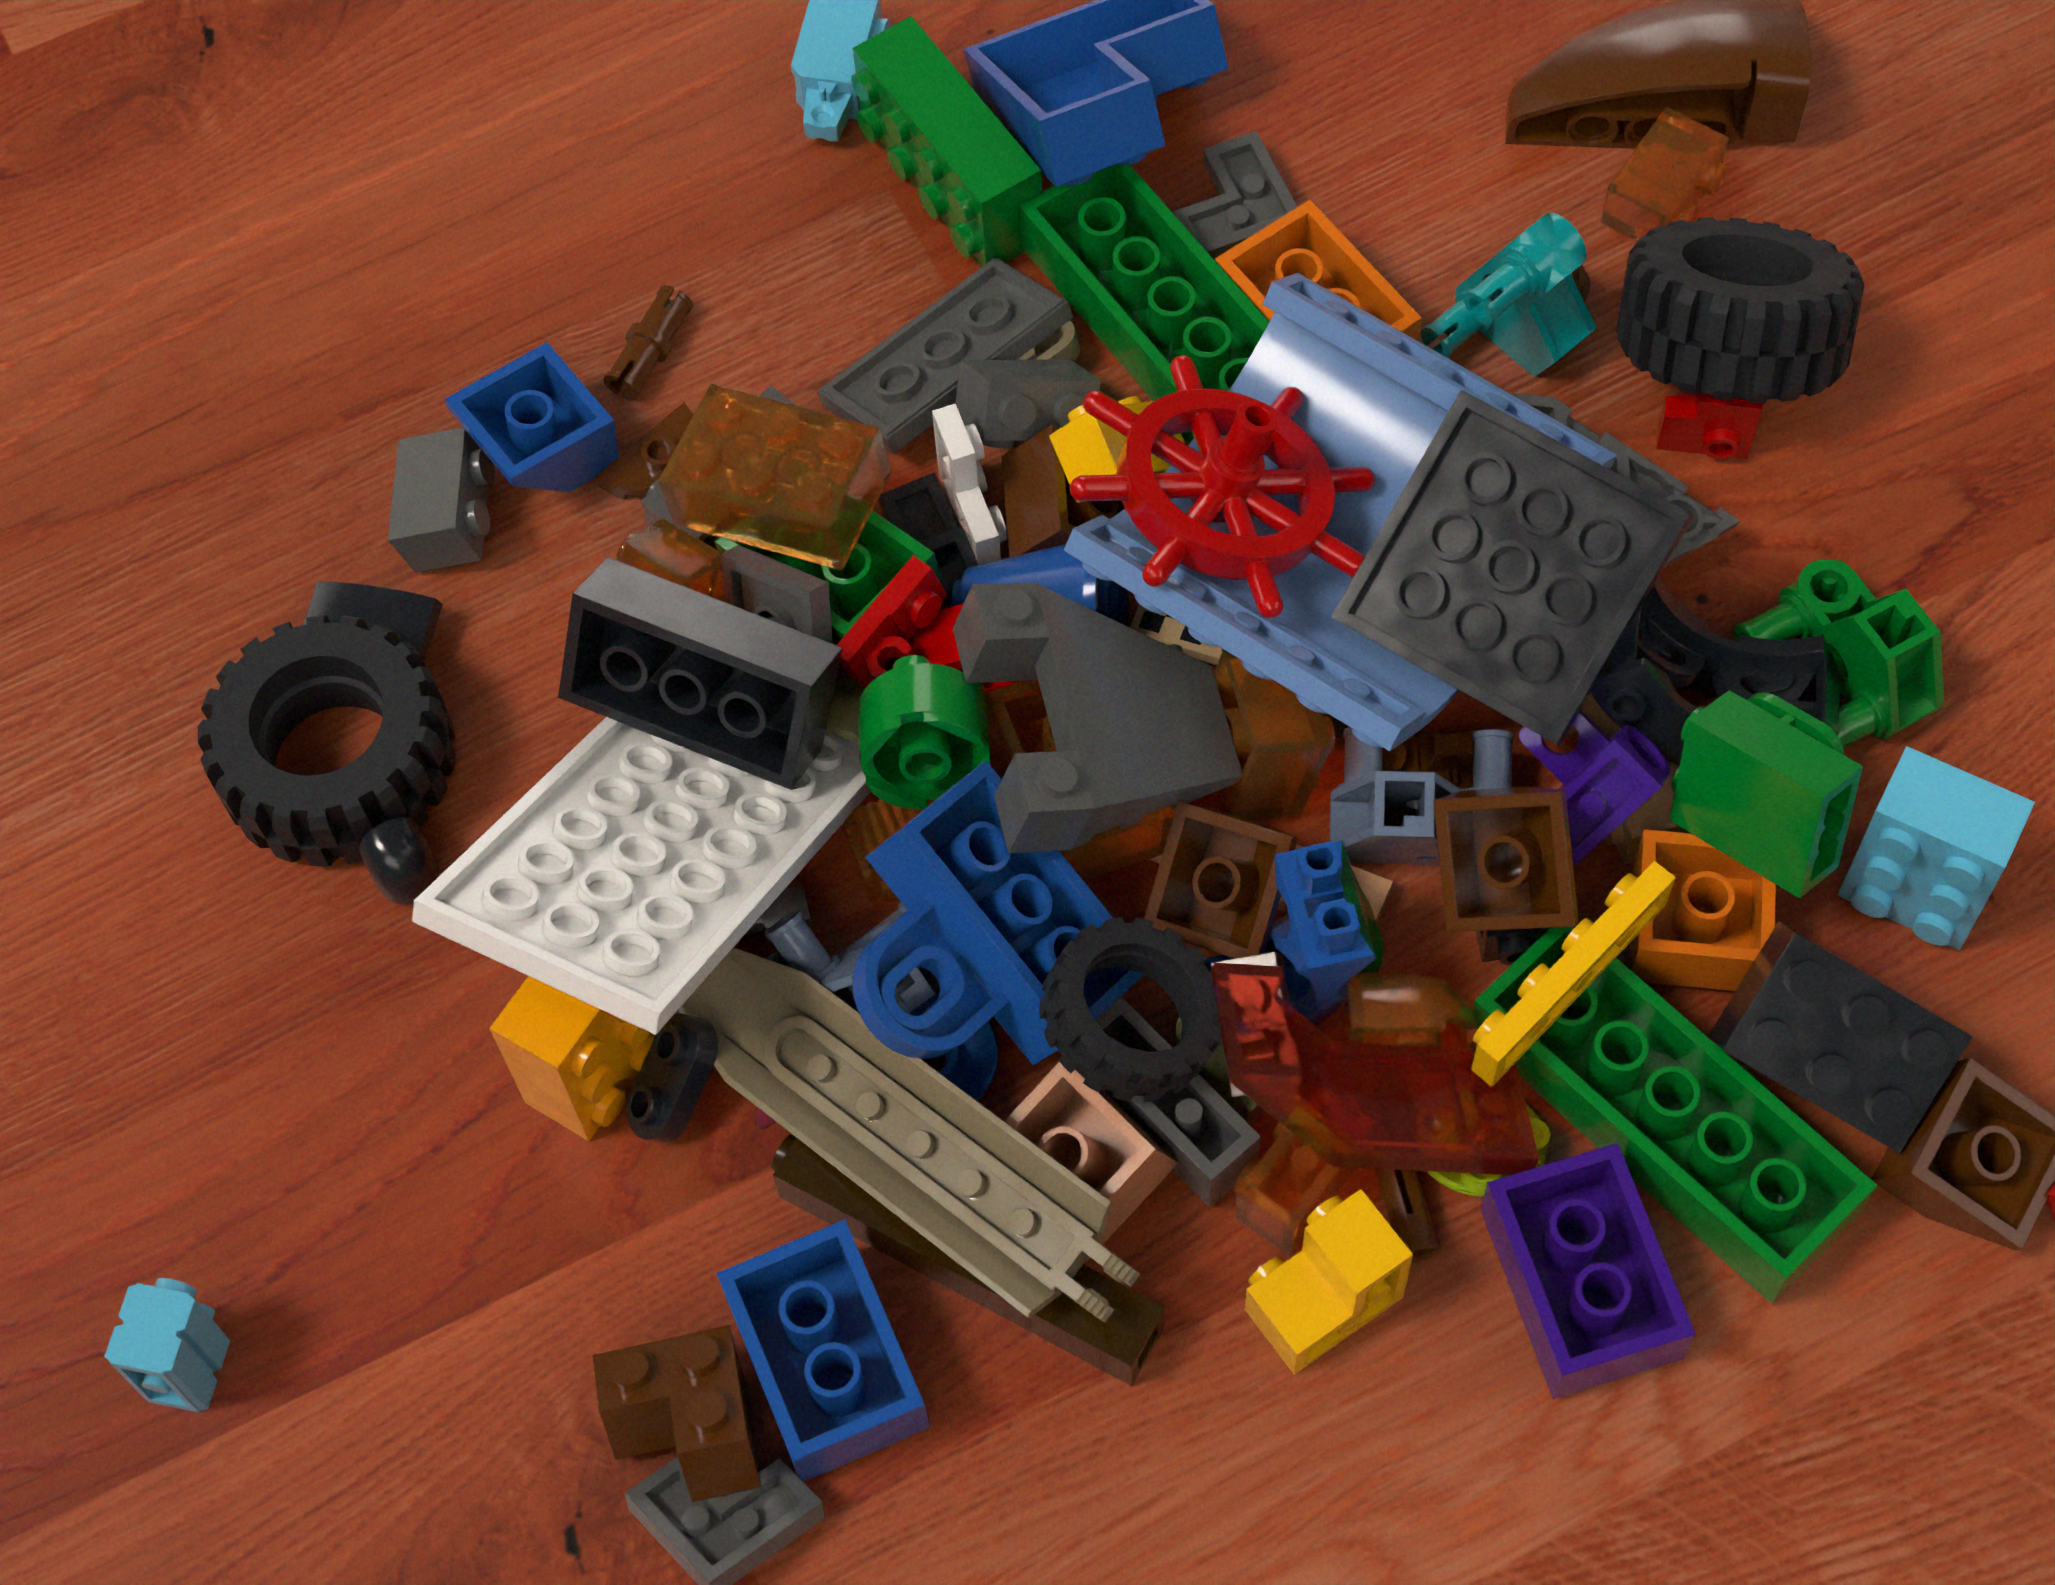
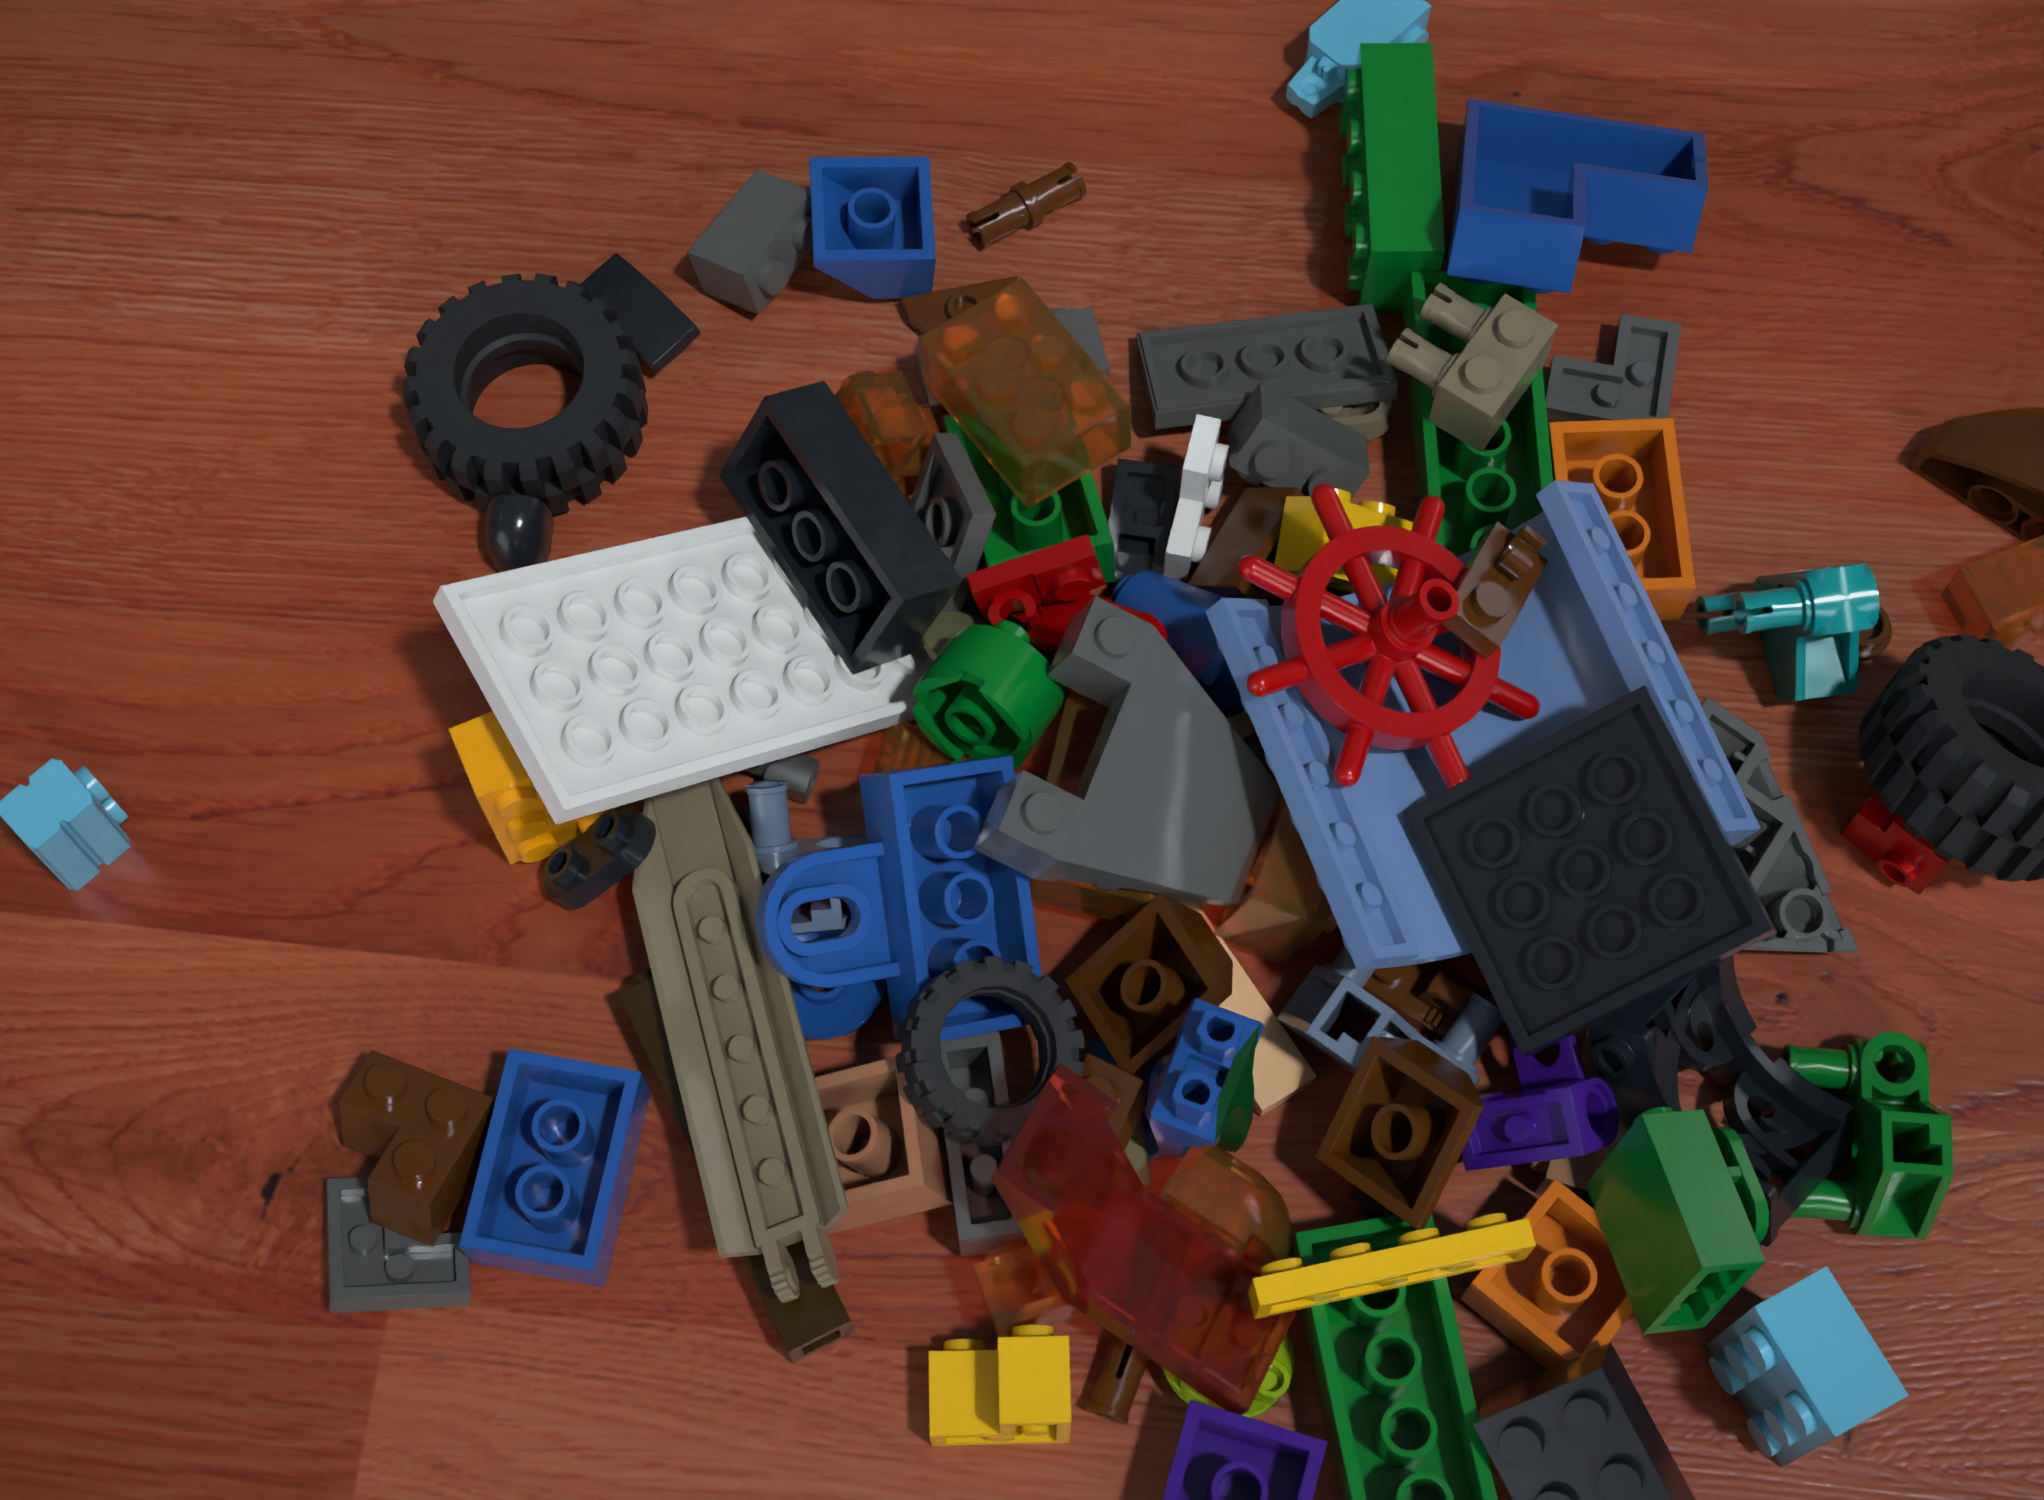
camera: 30 degrees right, 5 degrees up
none -> dark tan brick [1386,283,1559,452]
none -> reddish brown plate [1442,521,1548,659]

